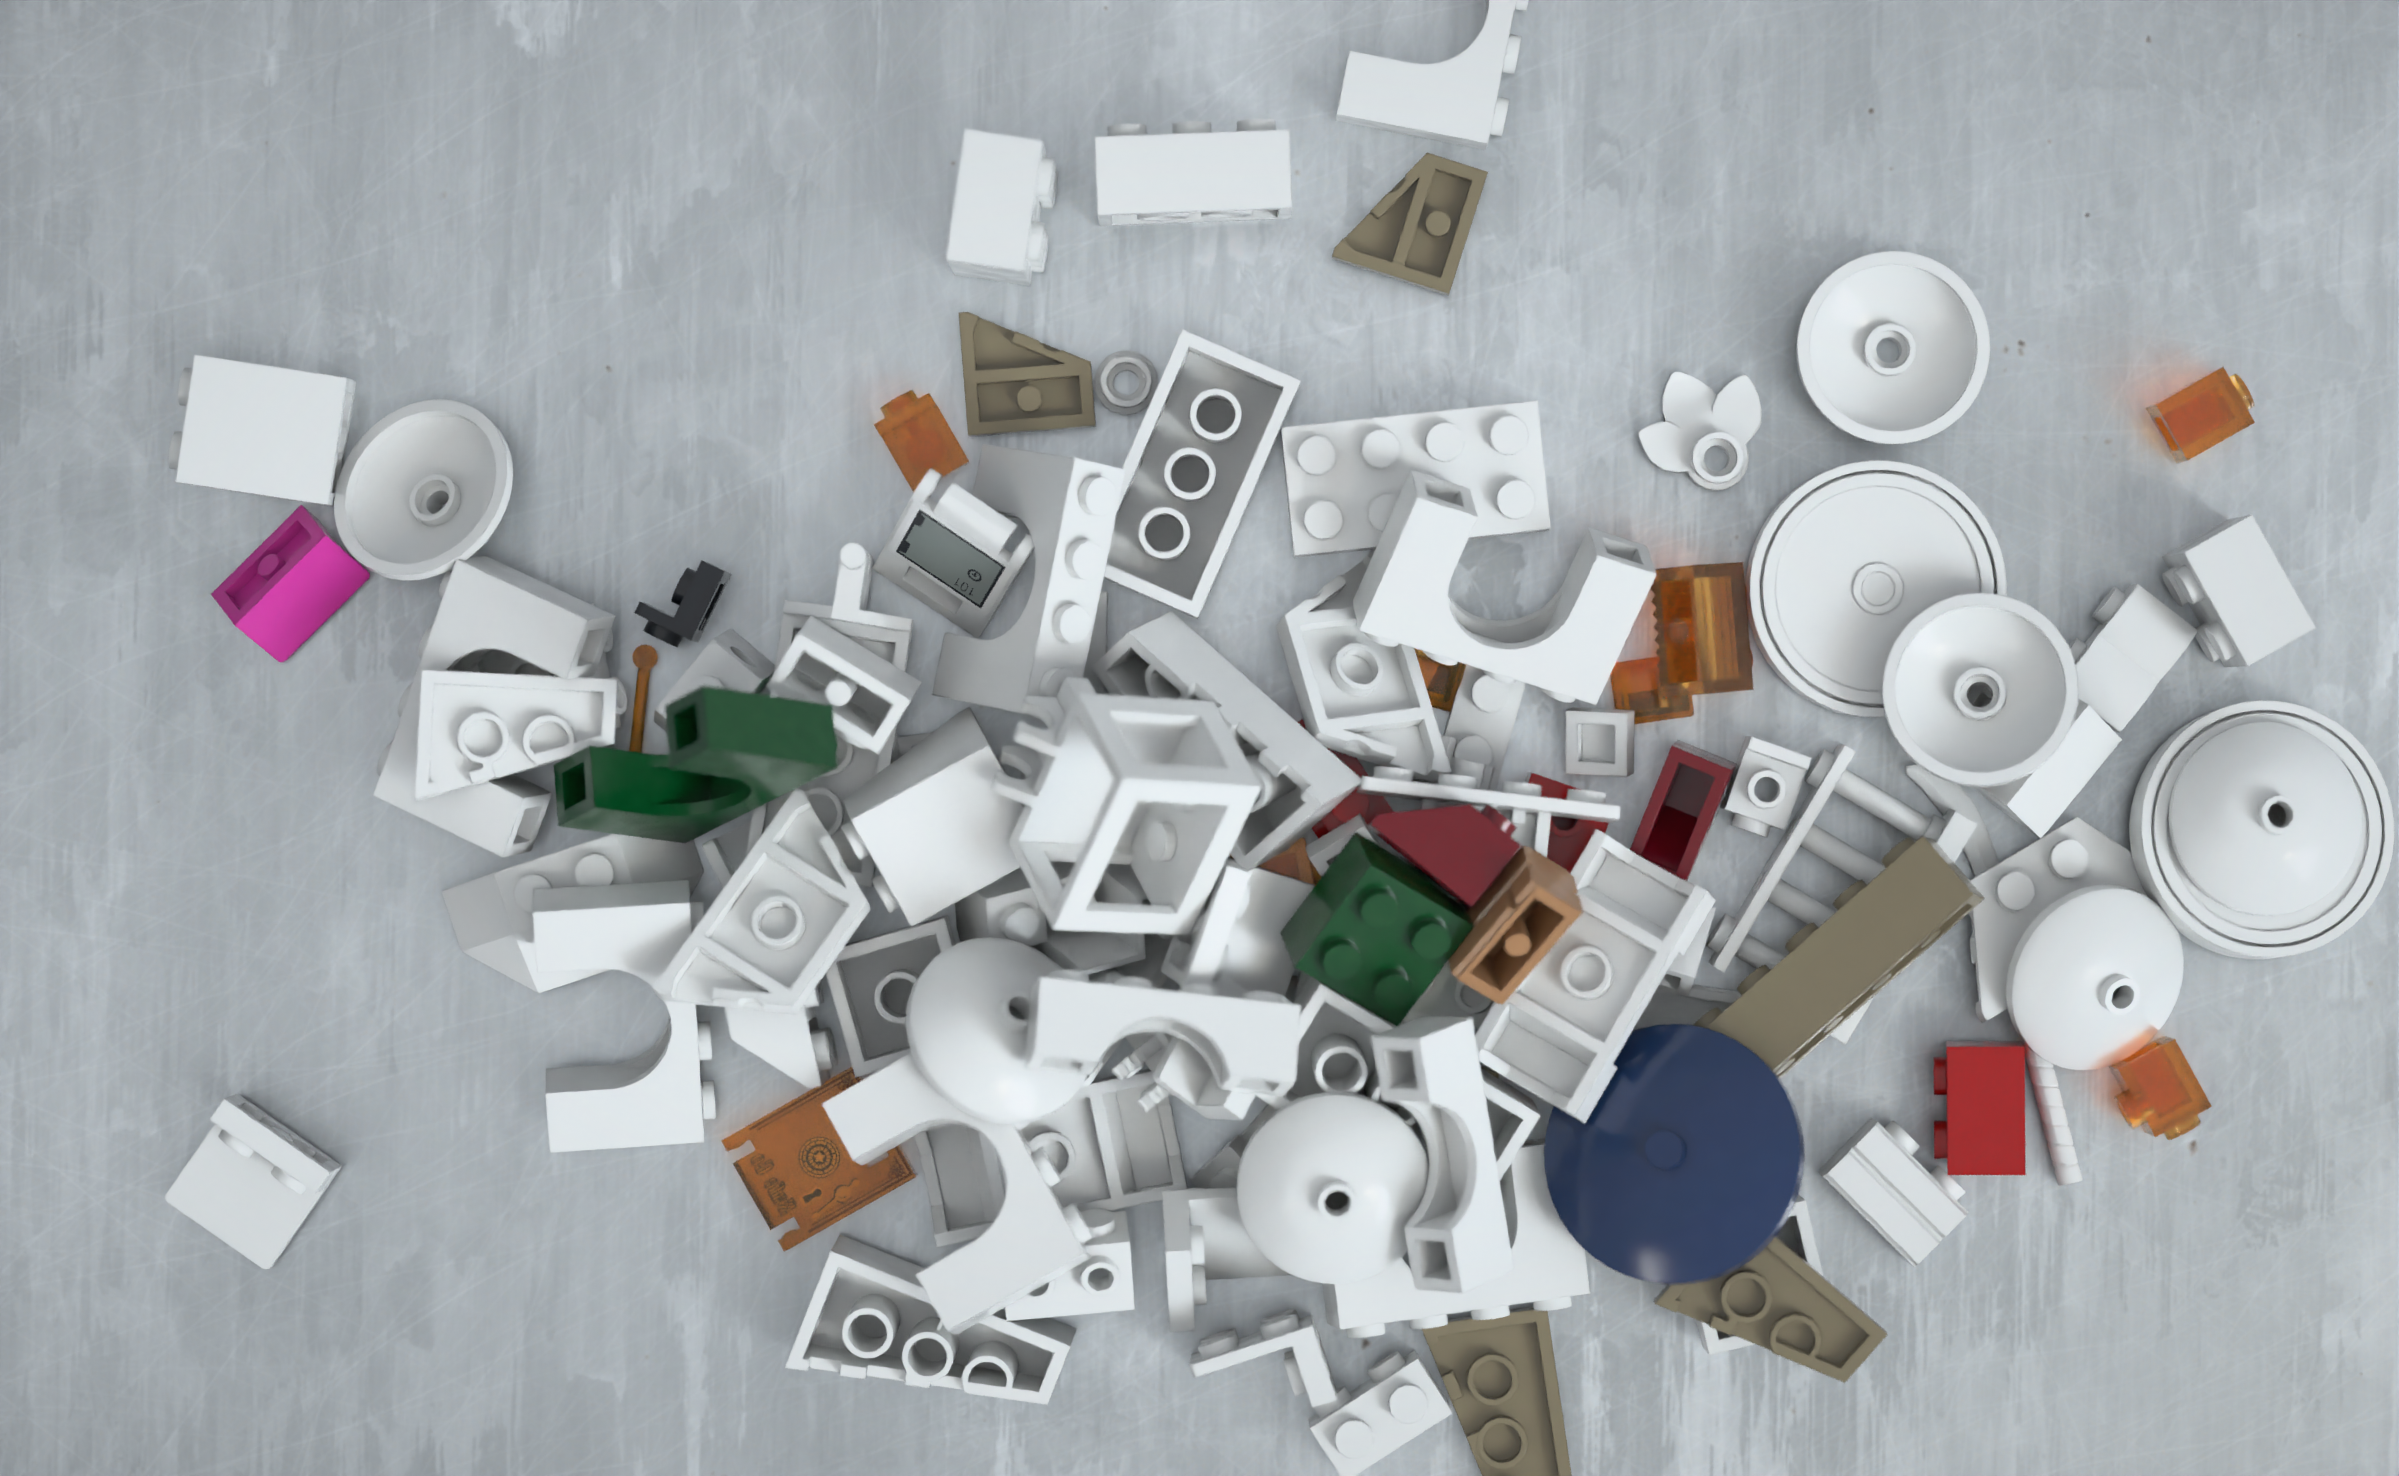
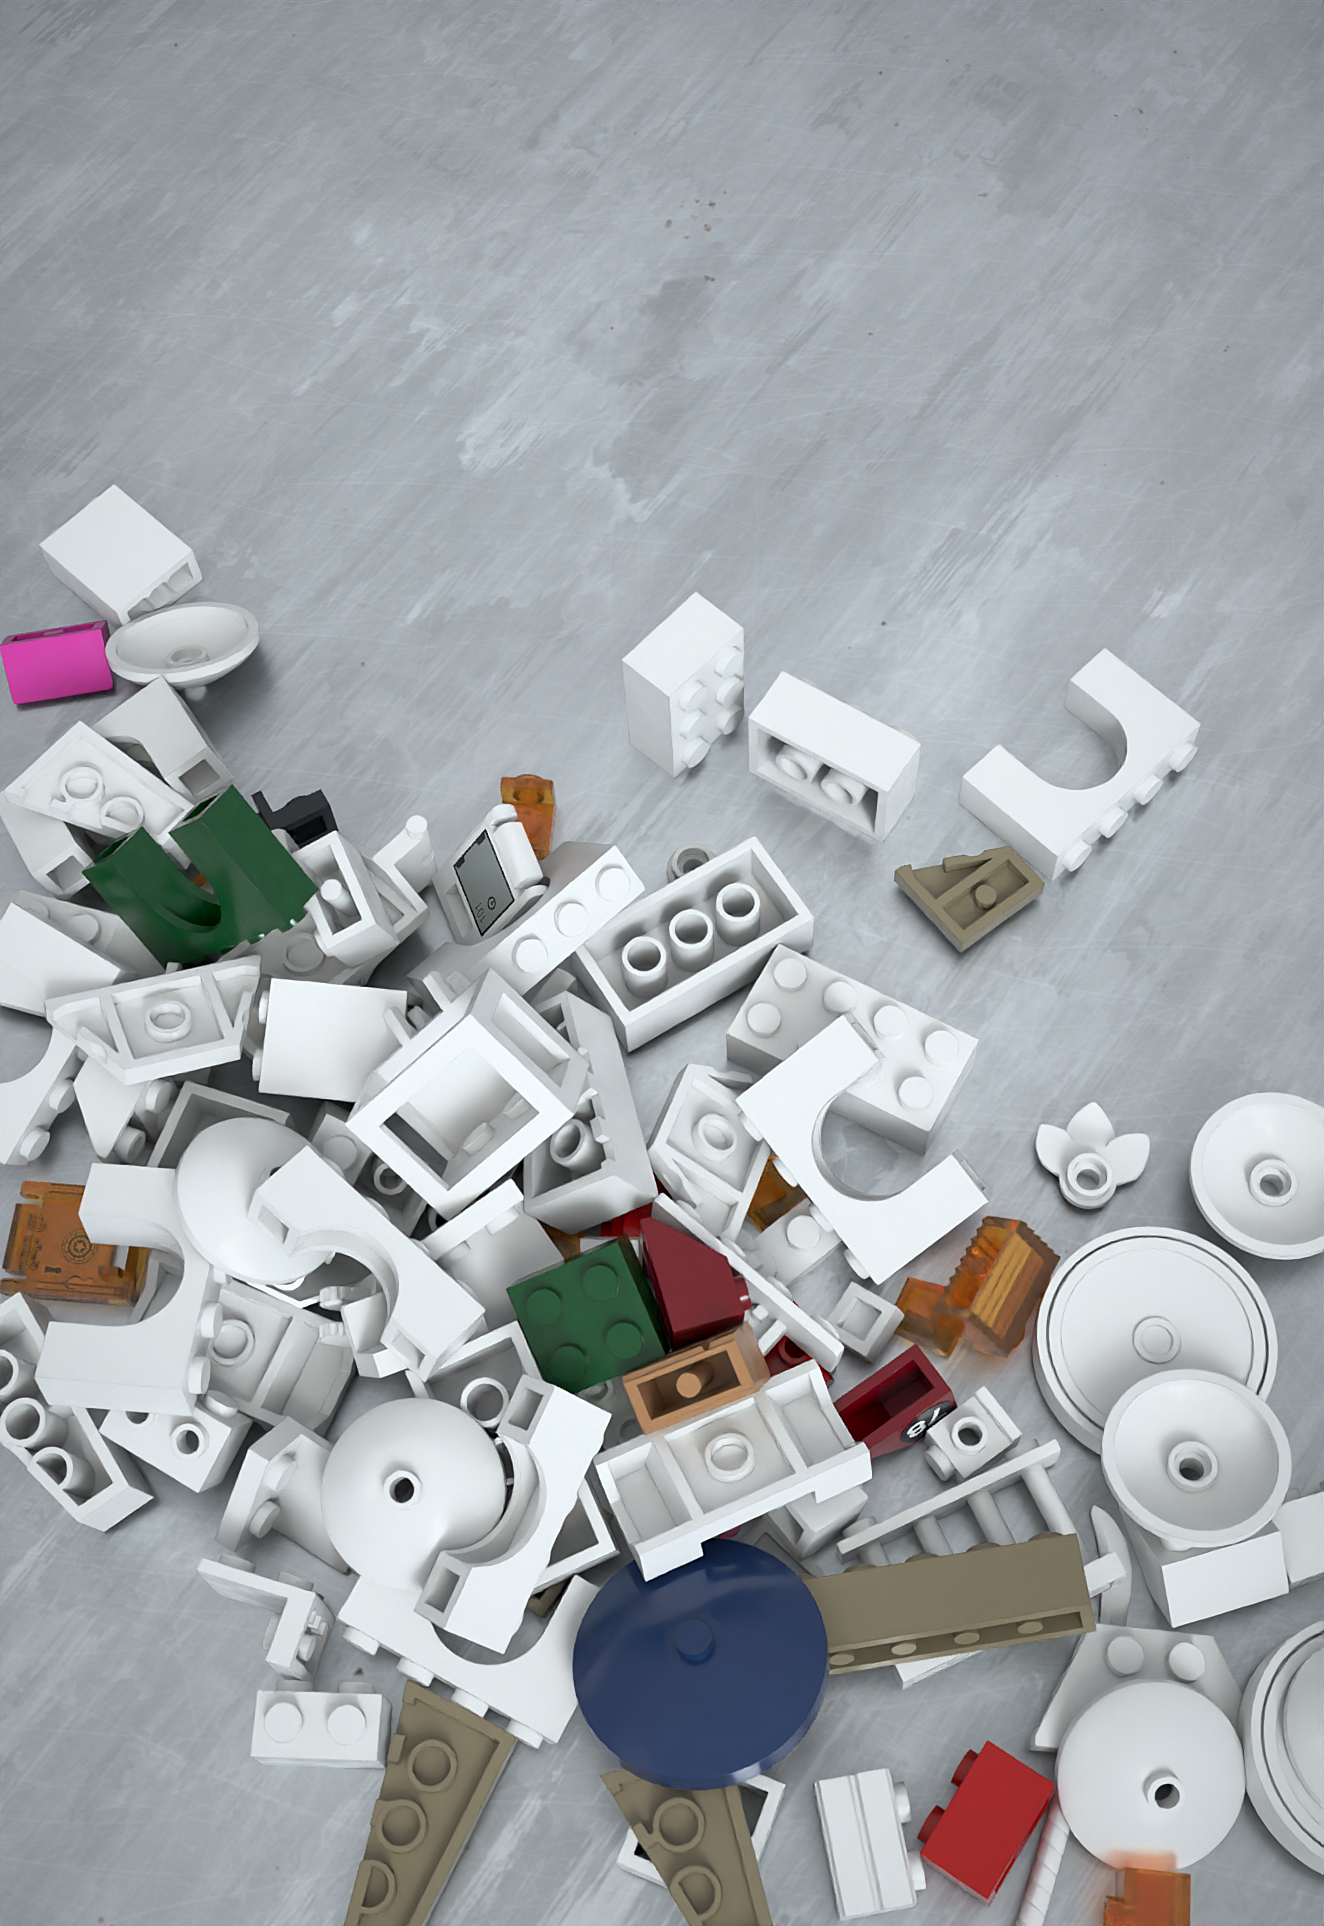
camera: 35 degrees right, 25 degrees down
dark tan wing [958,312,1096,437] -> none

